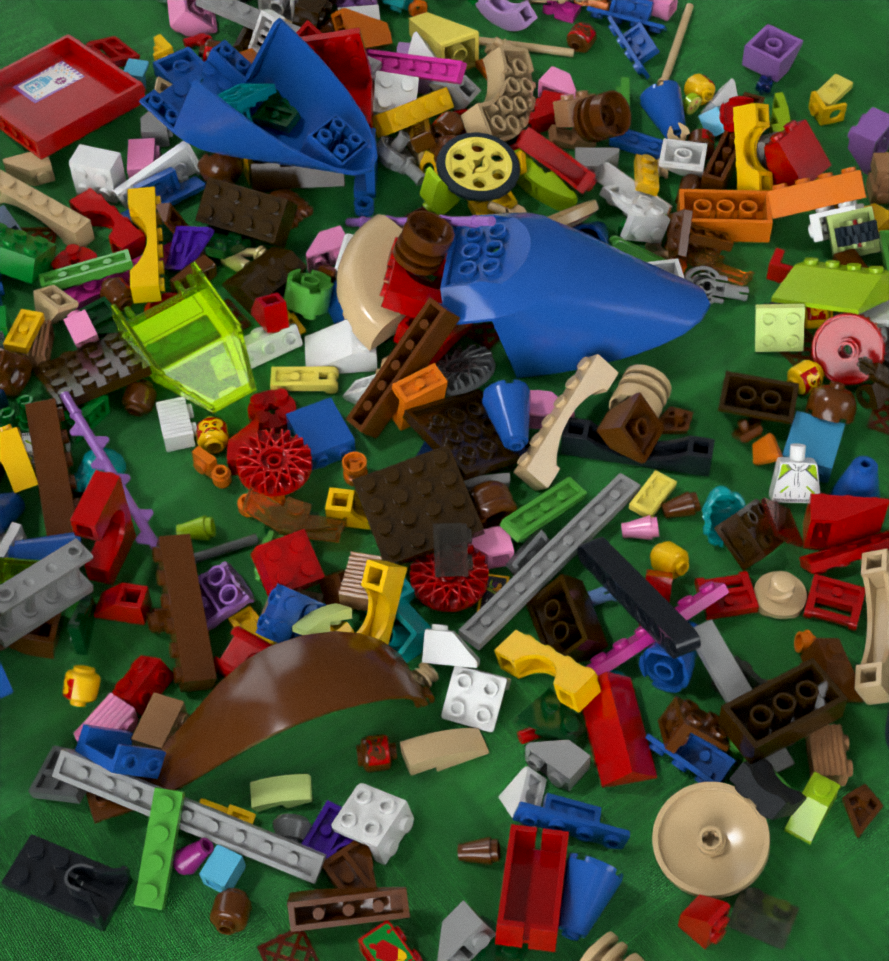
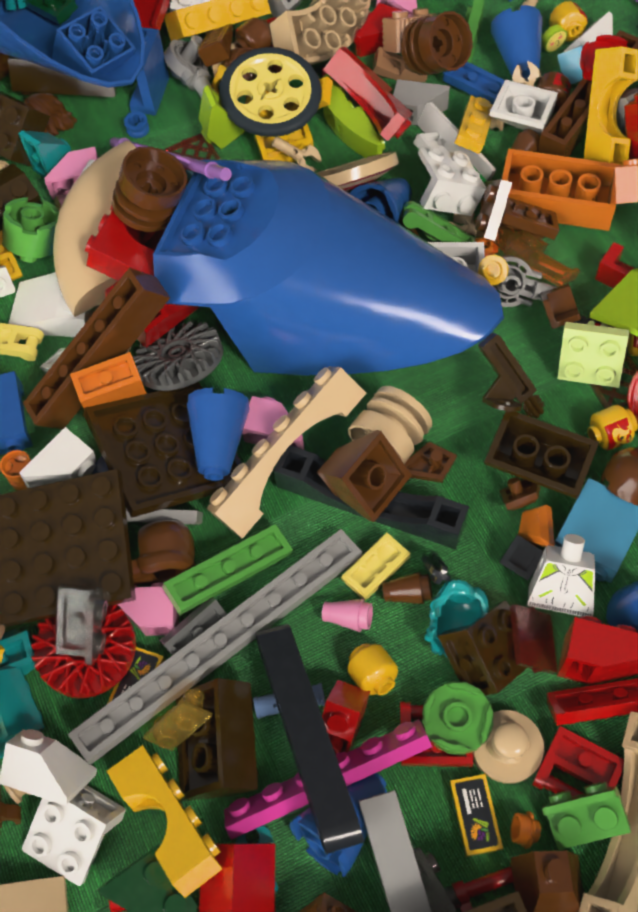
camera: 15 degrees right, 10 degrees up
none -> teal slope [18,130,71,178]
none -> white slope [19,427,97,488]
none -> clear yellow hinge [143,689,212,751]
none -> black axle [421,551,451,585]
none -> bright green tile [422,681,493,755]
none -> tile [450,774,503,857]
none -> yellow plate [478,255,509,285]
none -> dark brown piece [478,333,544,419]
none -> black plate [499,533,544,580]
none -> reddish brown panel [540,283,581,329]
none -> bright green bracket [542,781,632,850]

